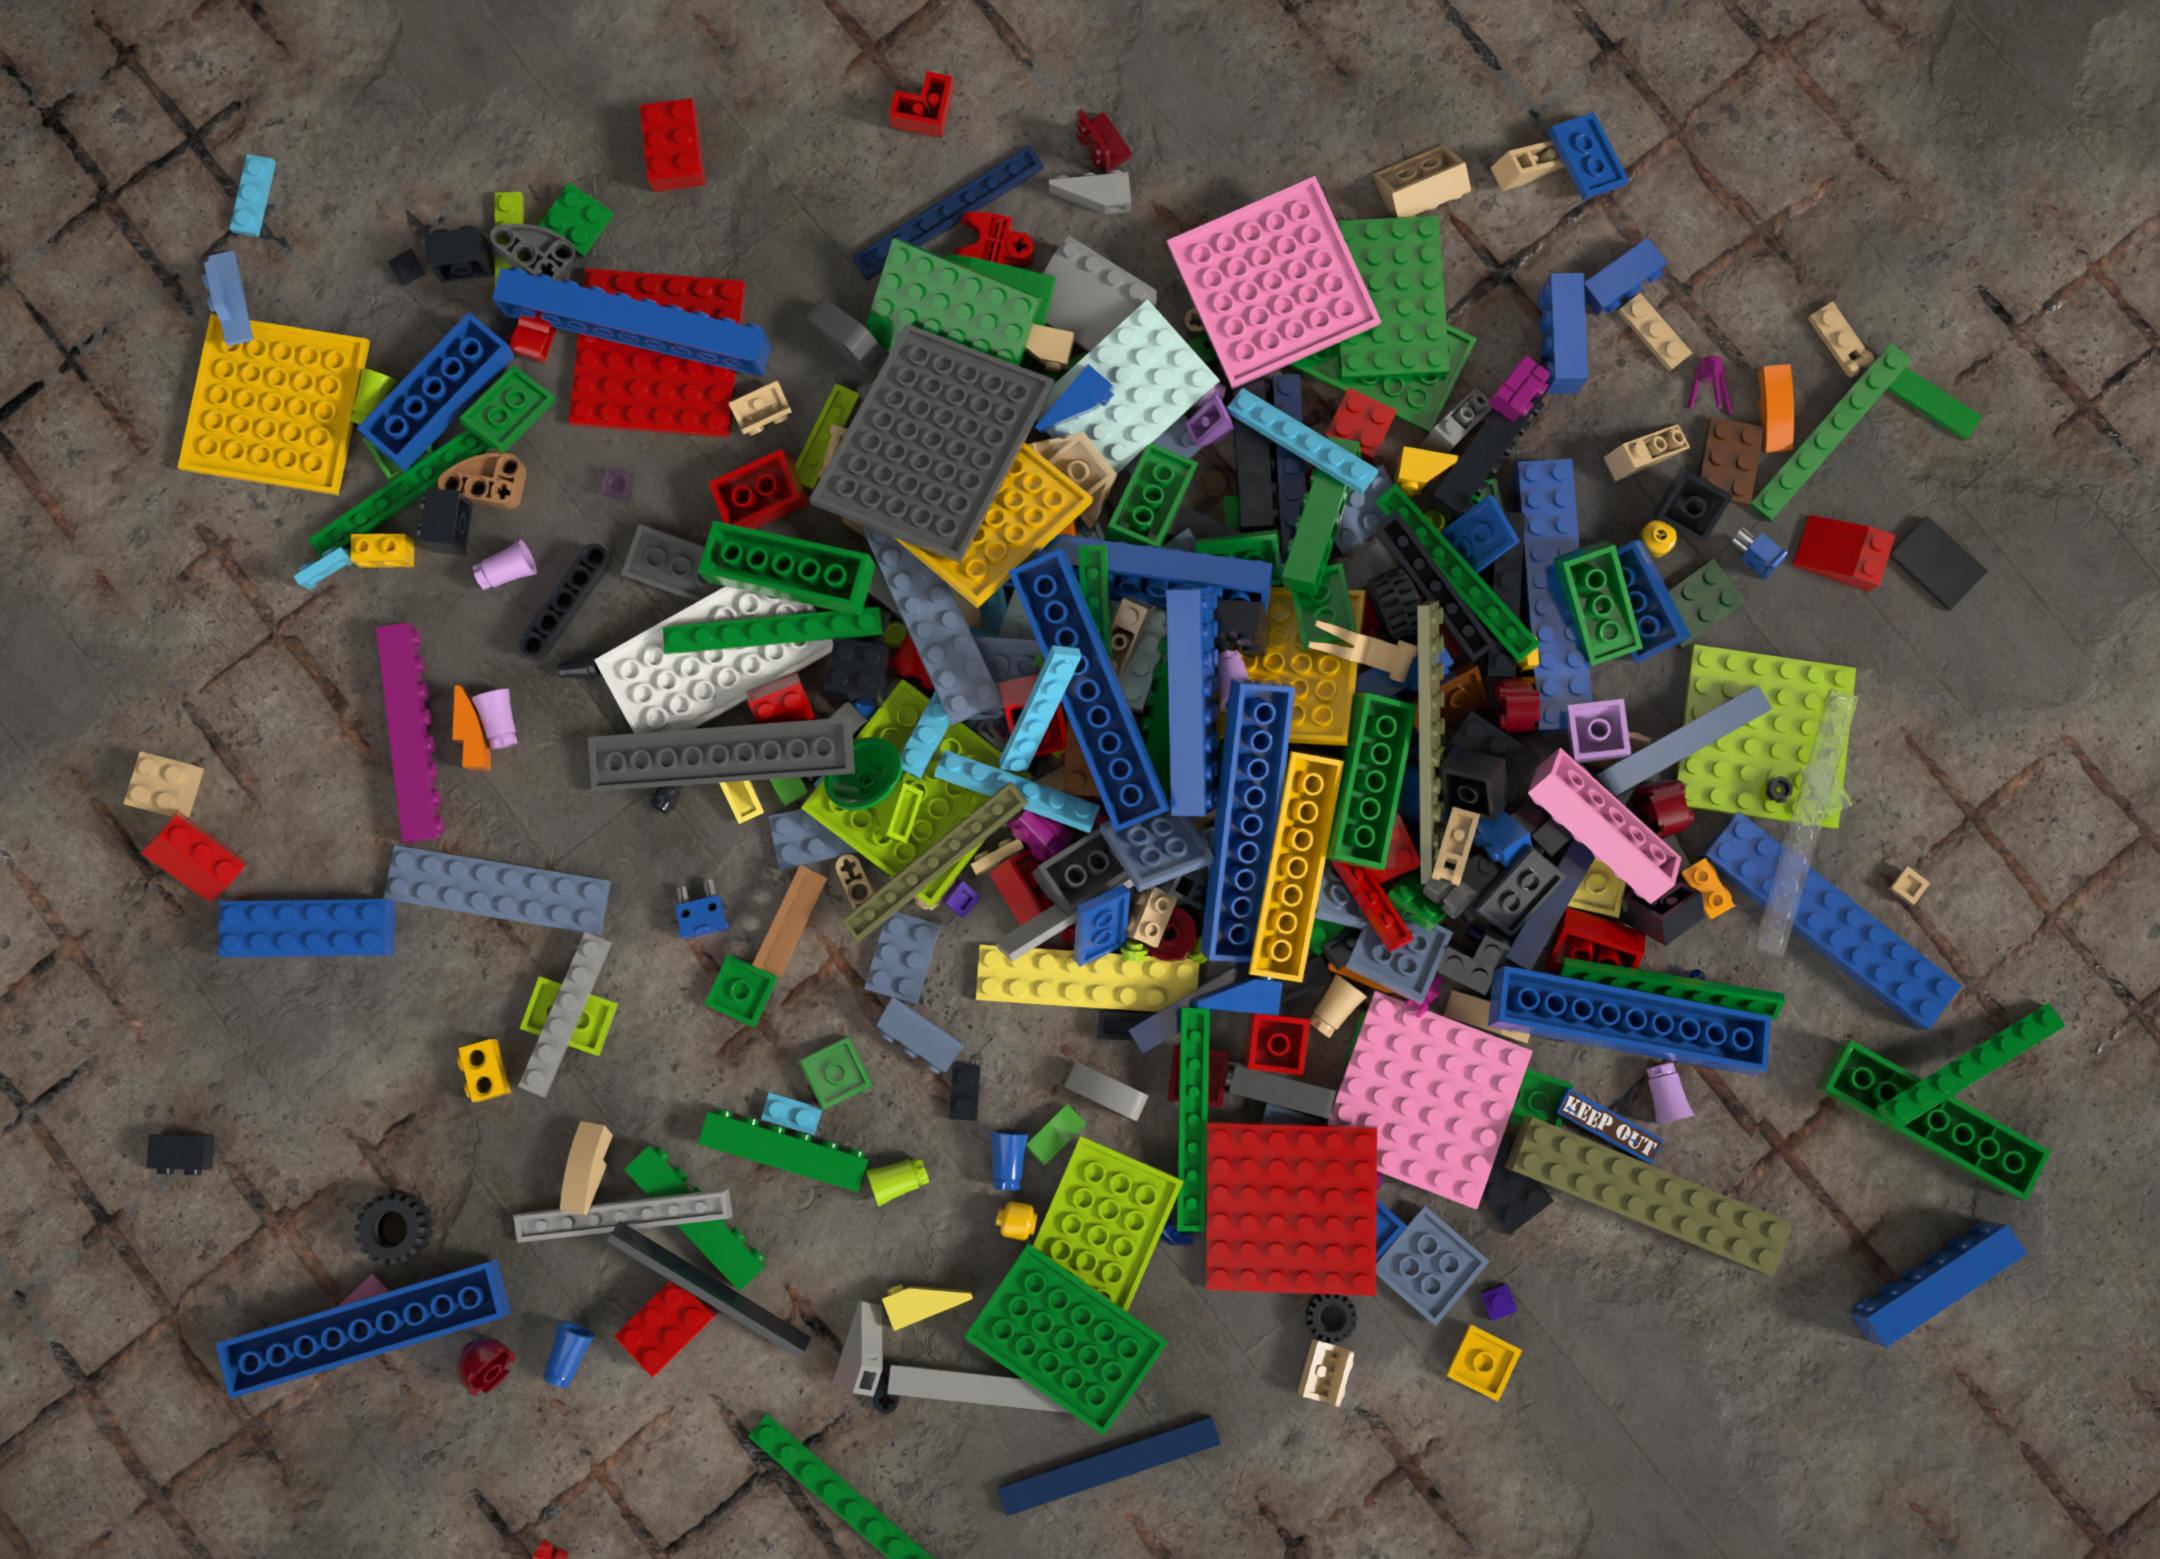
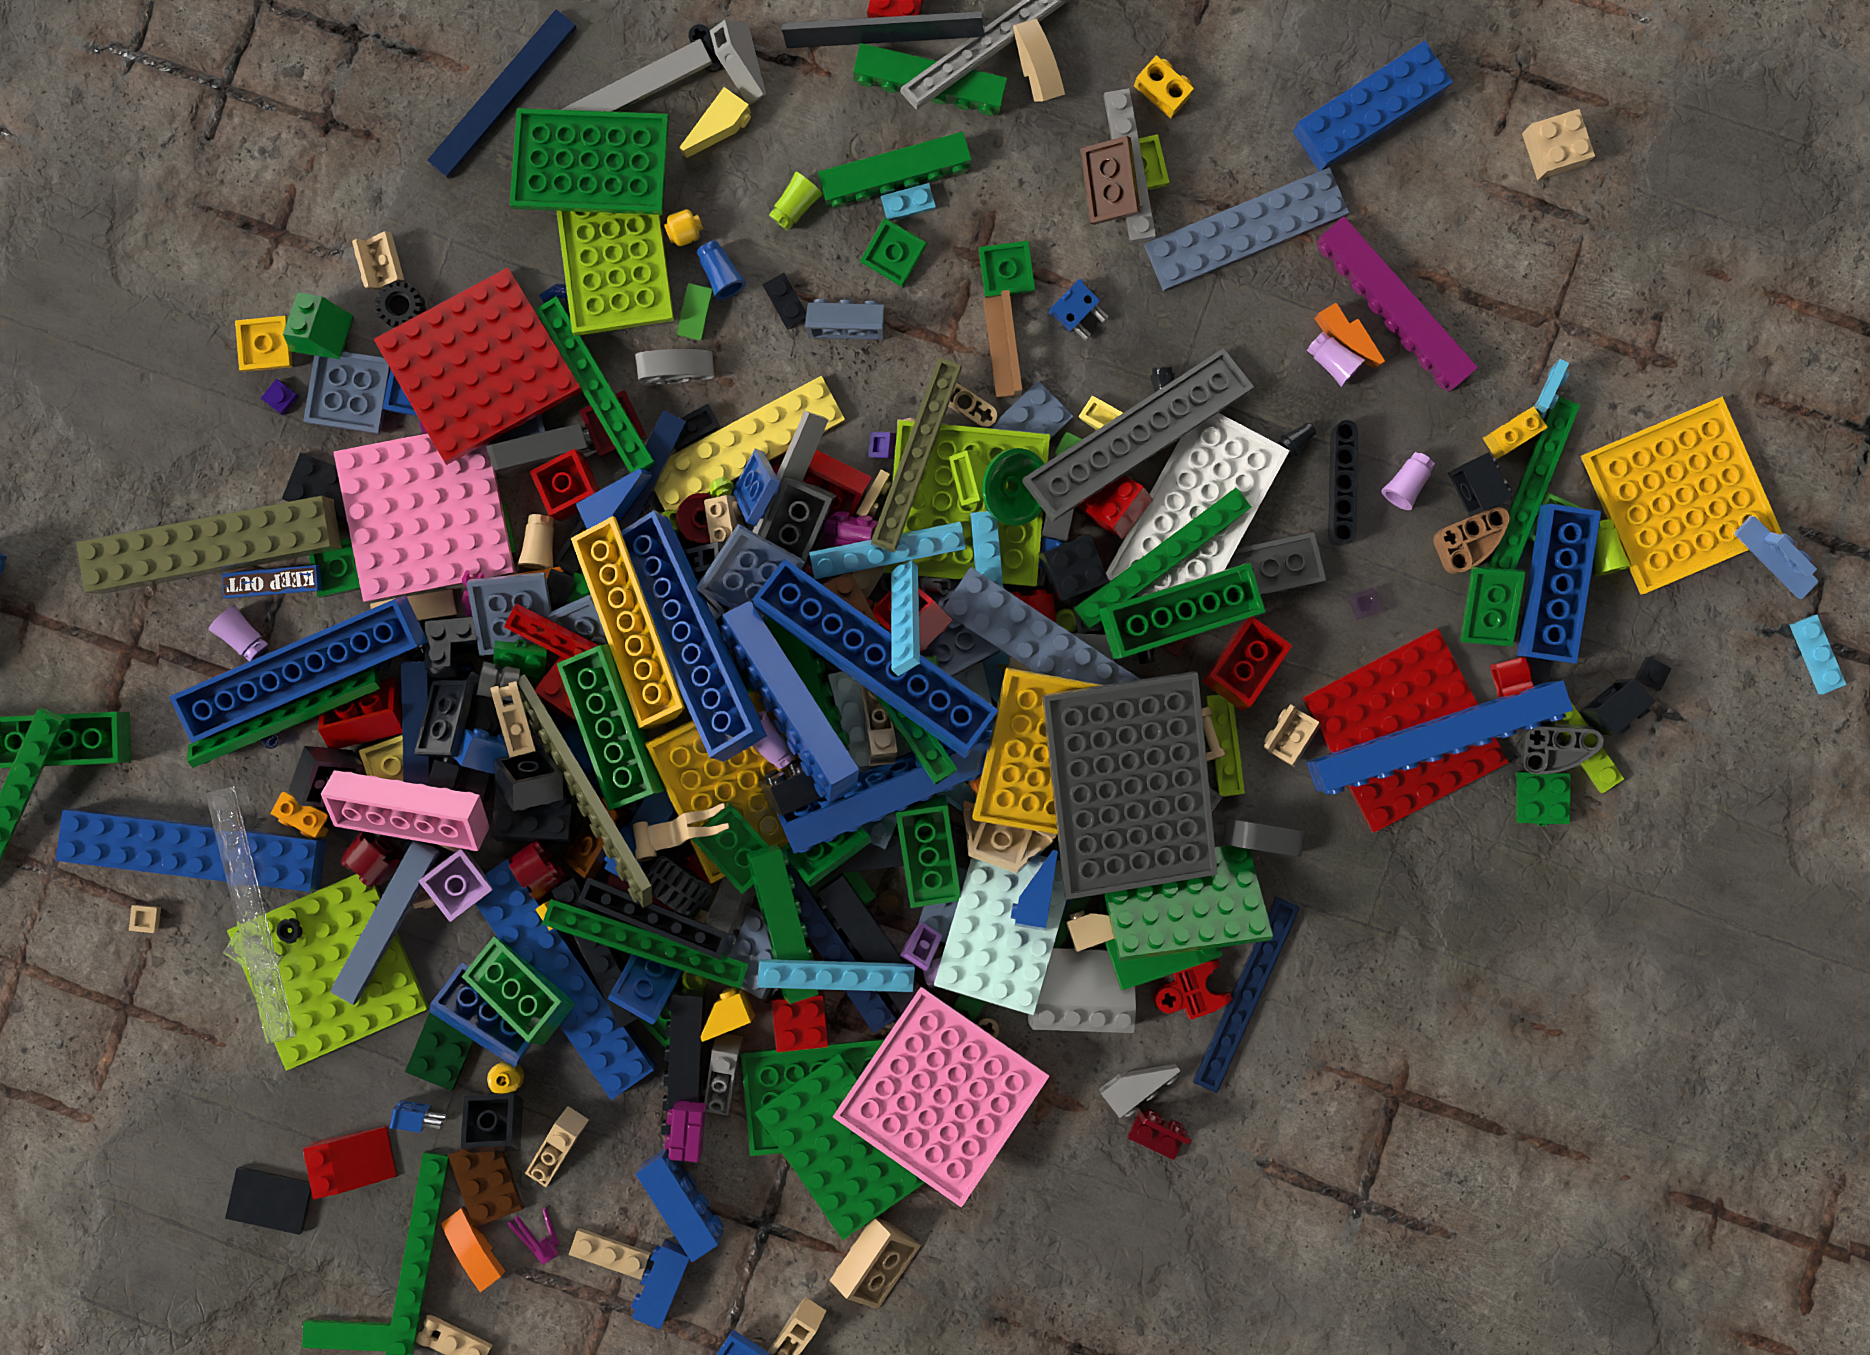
camera: 145 degrees right, 5 degrees up
red slope [141,809,246,903] -> none
red brick [639,98,706,192] -> none
sand blue plate [864,912,941,1004] -> none
red brick [889,71,954,138] -> none
none -> green slope [283,292,354,360]
none -> reddish brown plate [1080,136,1141,225]

